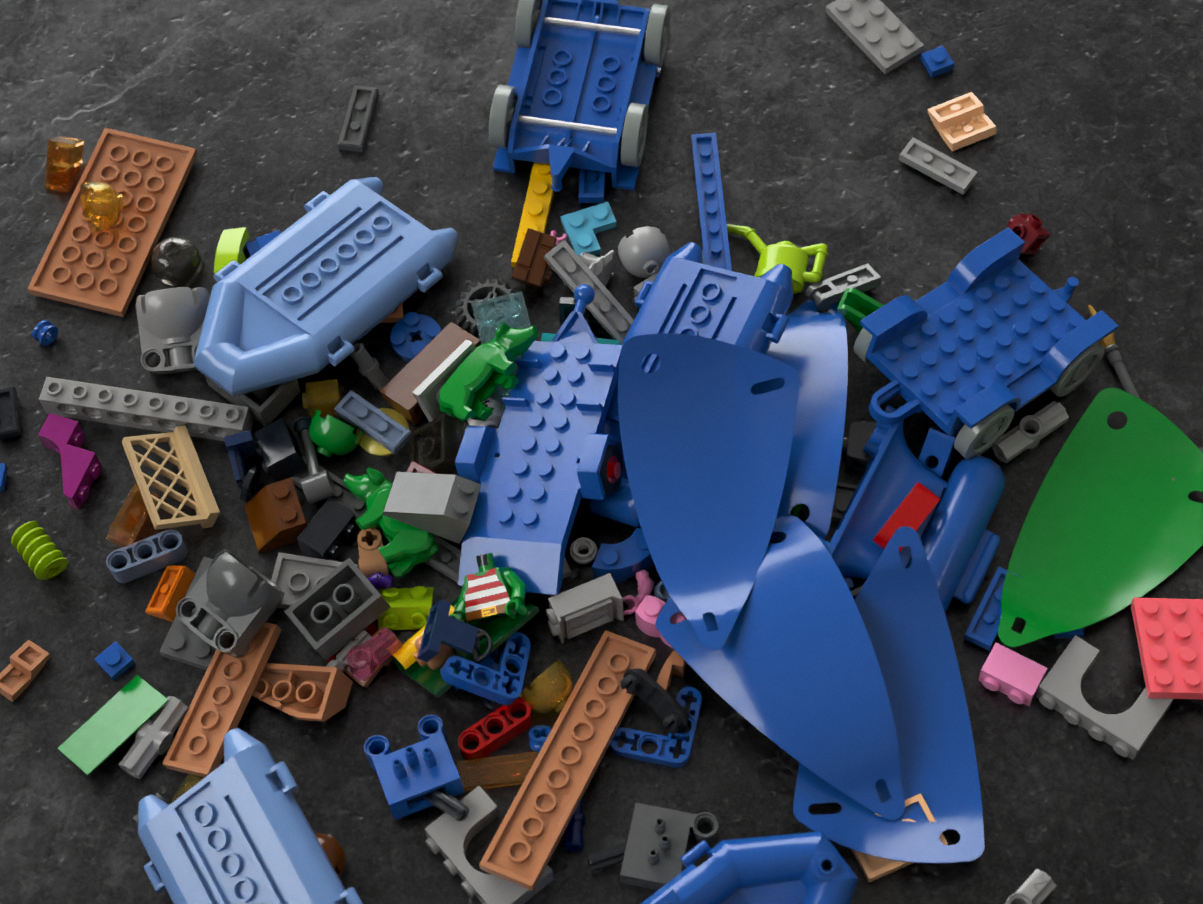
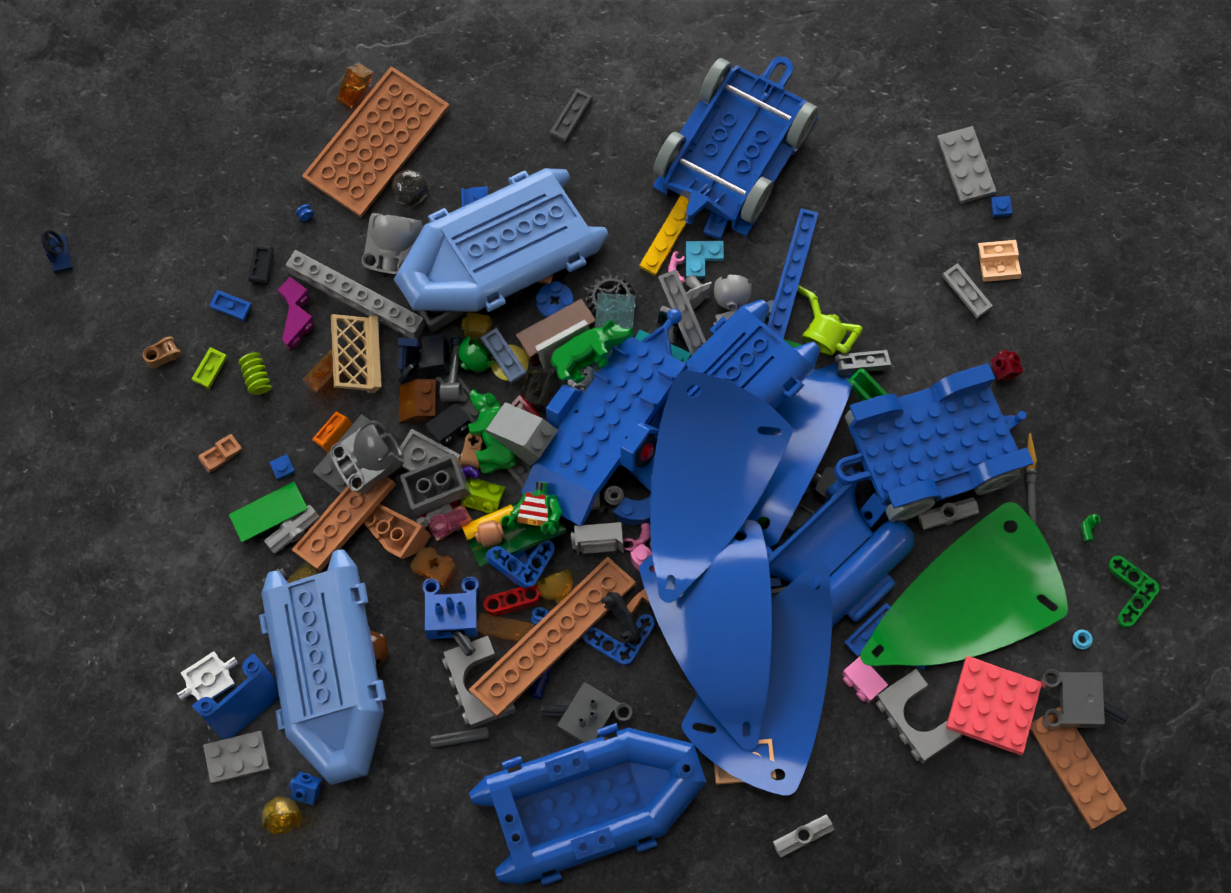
camera: 20 degrees right, 10 degrees up
clear yellow cylinder [80,181,125,233] -> none
sand blue beam [106,529,188,583] -> none
lime slope [214,227,250,274] -> none
dark grey pin [350,343,389,390] -> none
dark blue piece [417,599,492,664] -> none
reddish brown brick [511,228,557,289] -> none
red beam [872,481,940,552] -> none
none -> clear orange brick [410,546,457,588]

